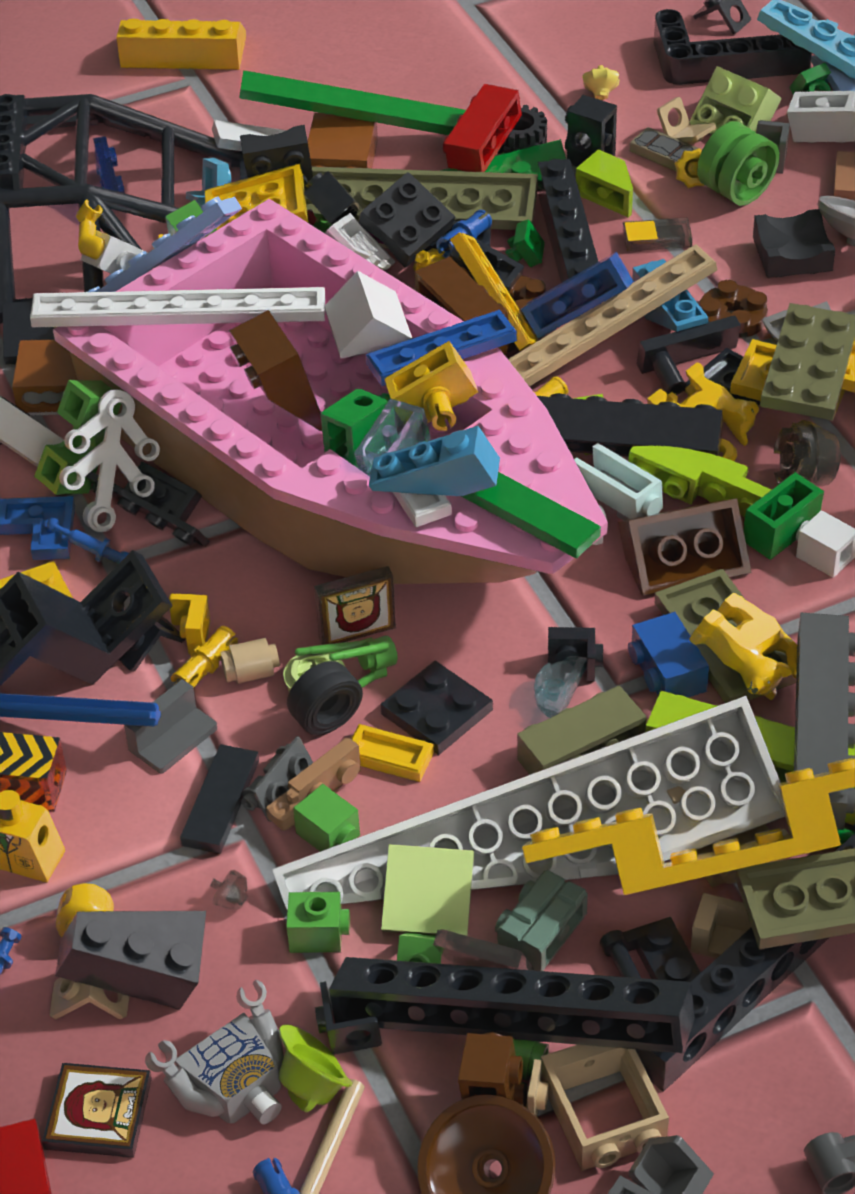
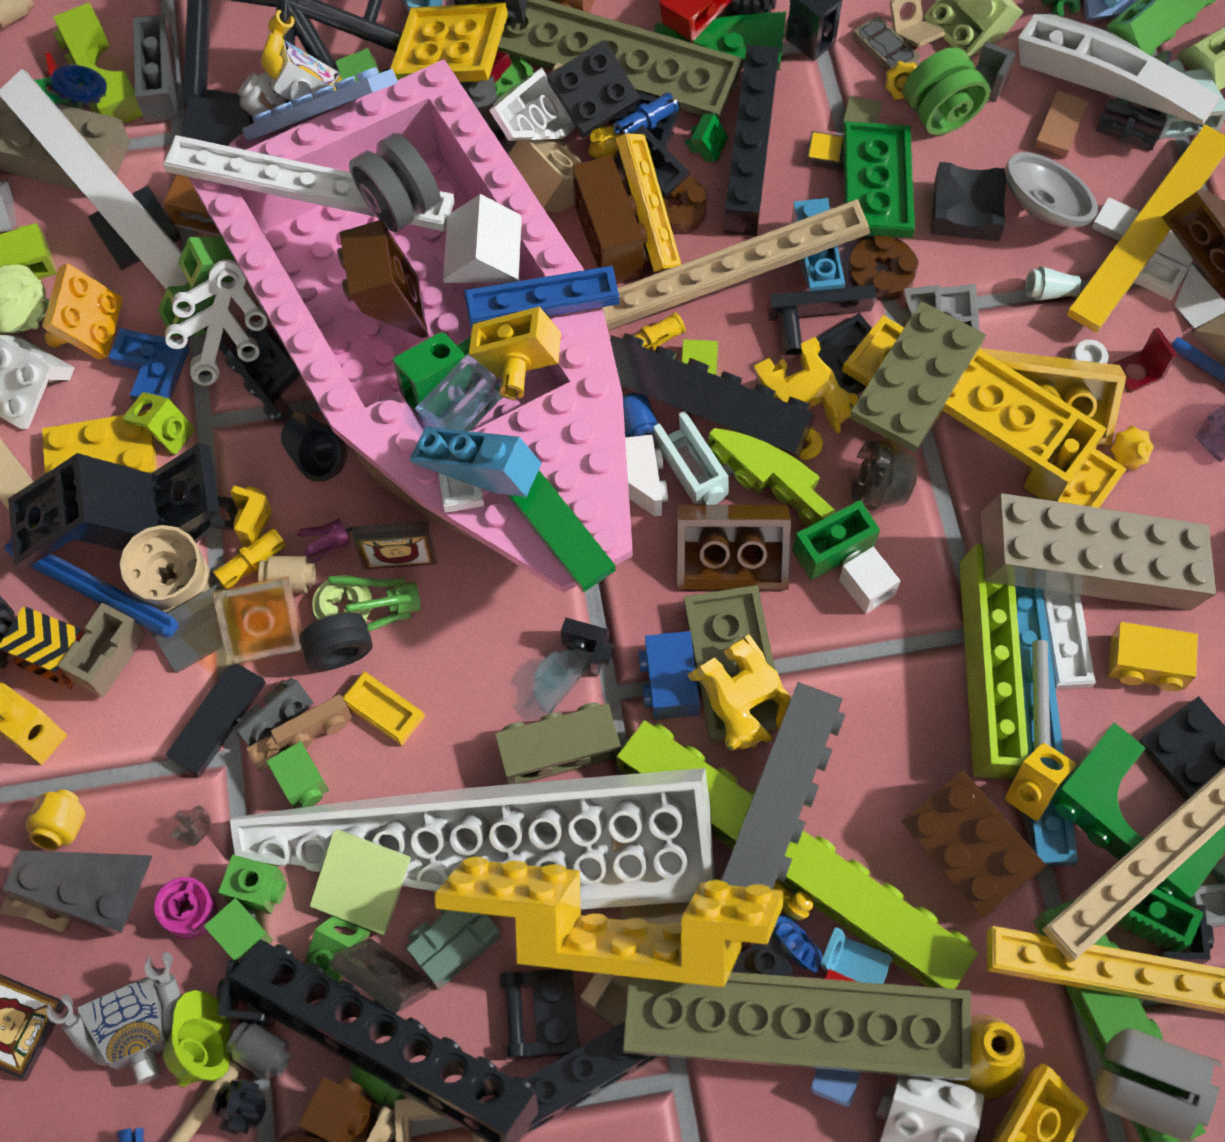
camera: 15 degrees right, 20 degrees up
blue piece [47,518,129,564] -> none
black arch [303,171,363,225] -> none
black plate [381,660,493,755] -> none
blue brick [521,252,634,339] -> none
lime slope [576,149,633,218] -> none
none -> dark tan brick [58,603,146,698]
none -> tan wheel [120,525,212,613]
none -> lime bracket [123,392,195,455]
none -> dark pink wheel [154,877,218,939]
none -> bright green panel [204,898,273,961]
none -> clear yellow slope [212,576,302,665]
none -> black gear [212,1079,266,1135]
none -> flat silver brick [226,1022,292,1080]
none -> white head [238,72,287,116]
none -> black piece [281,411,348,482]
none -> flat silver piece [297,518,354,564]
none -> dark grey wheel [349,132,441,233]
none -> olive tile [842,96,882,128]
none -> green tile [842,121,915,238]

